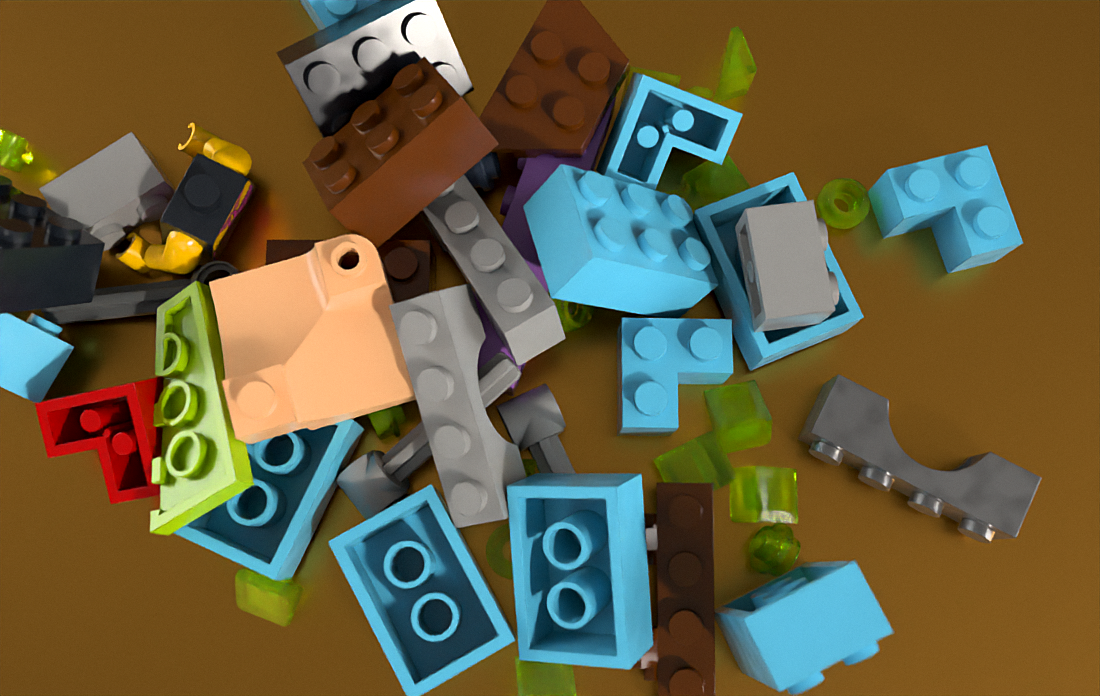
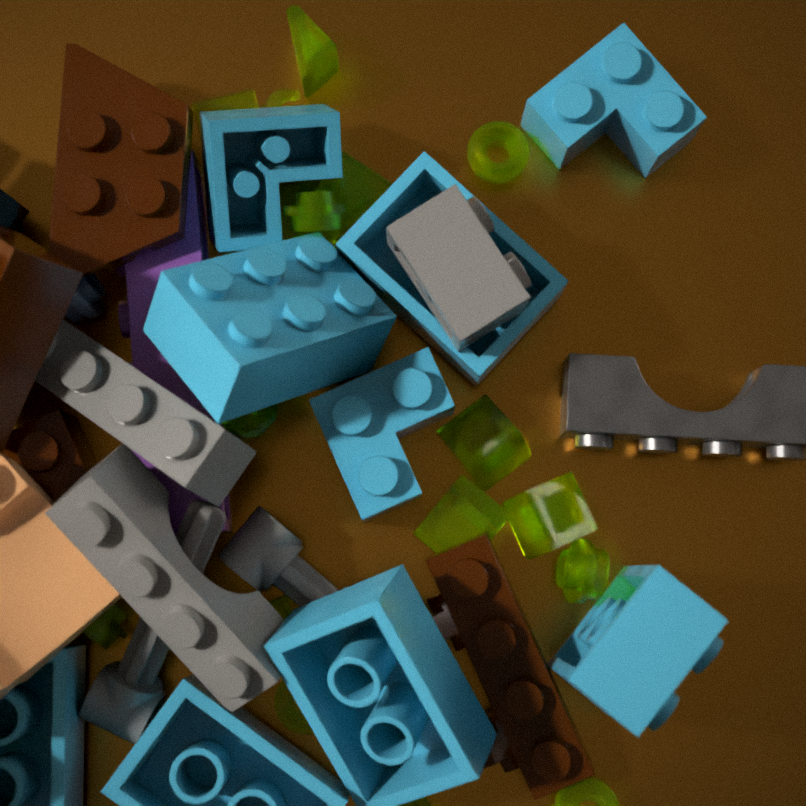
camera: 20 degrees left, 5 degrees up
none -> clear neon green plate [283,190,348,232]

